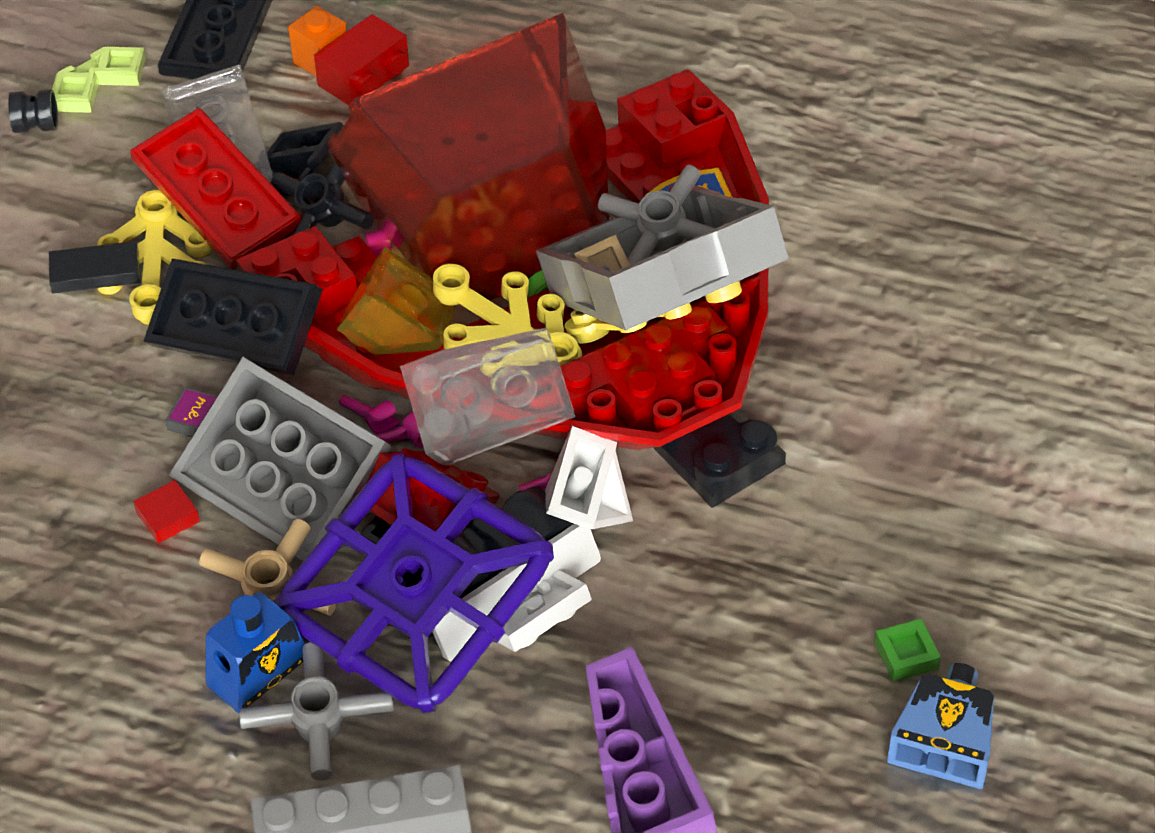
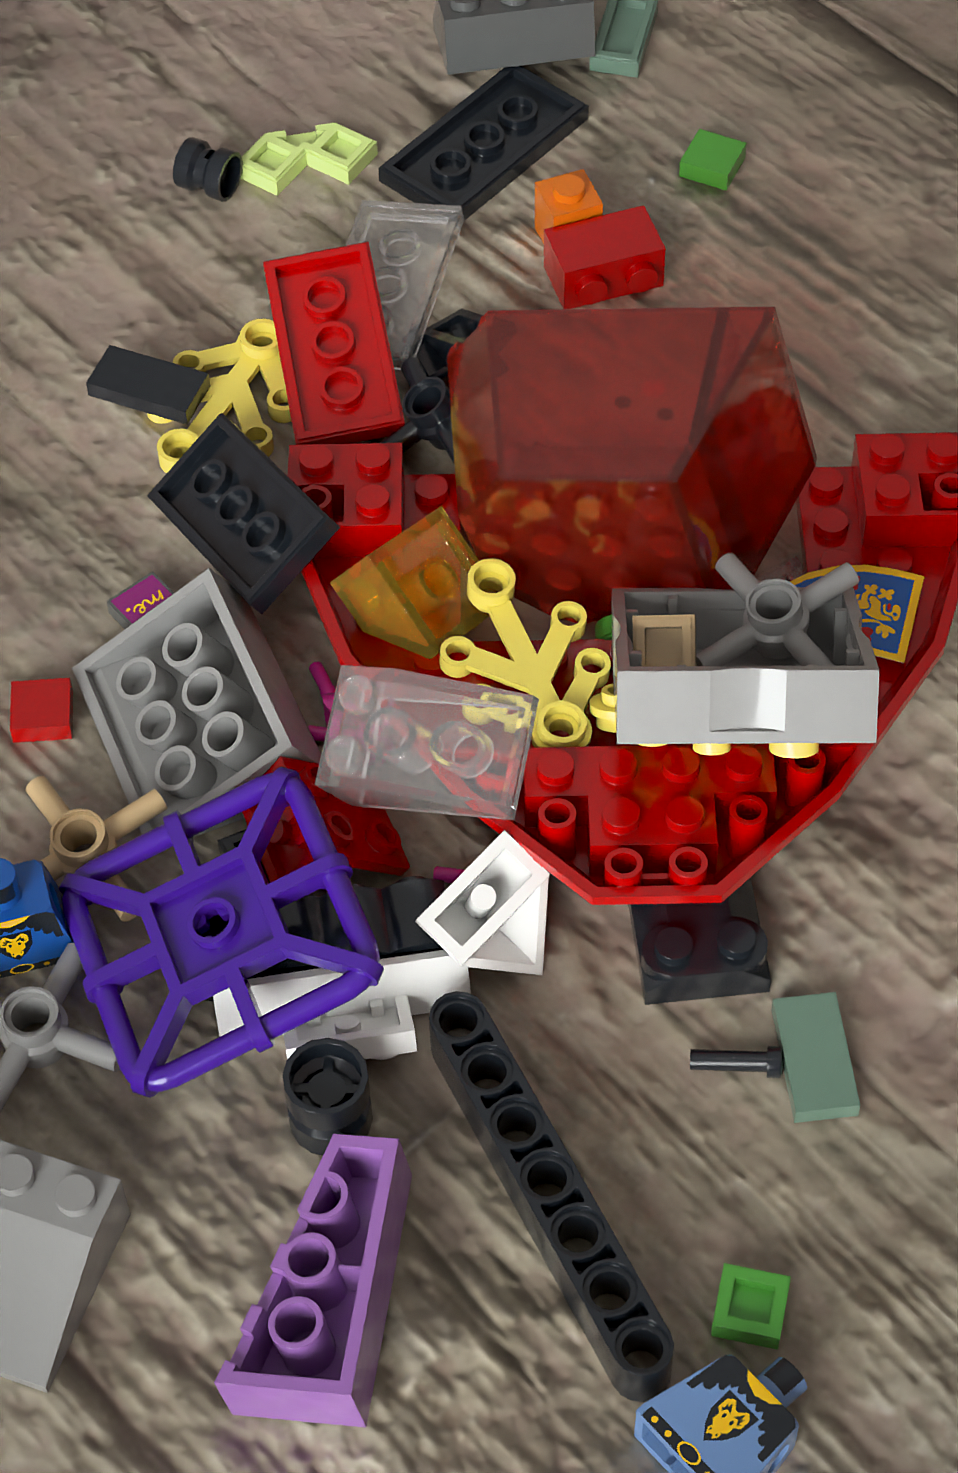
camera: 30 degrees right, 5 degrees up
none -> black wheel [282,1038,373,1155]
none -> black beam [429,991,674,1402]
none -> black piece [690,1046,783,1078]
none -> sand green tile [771,992,860,1123]

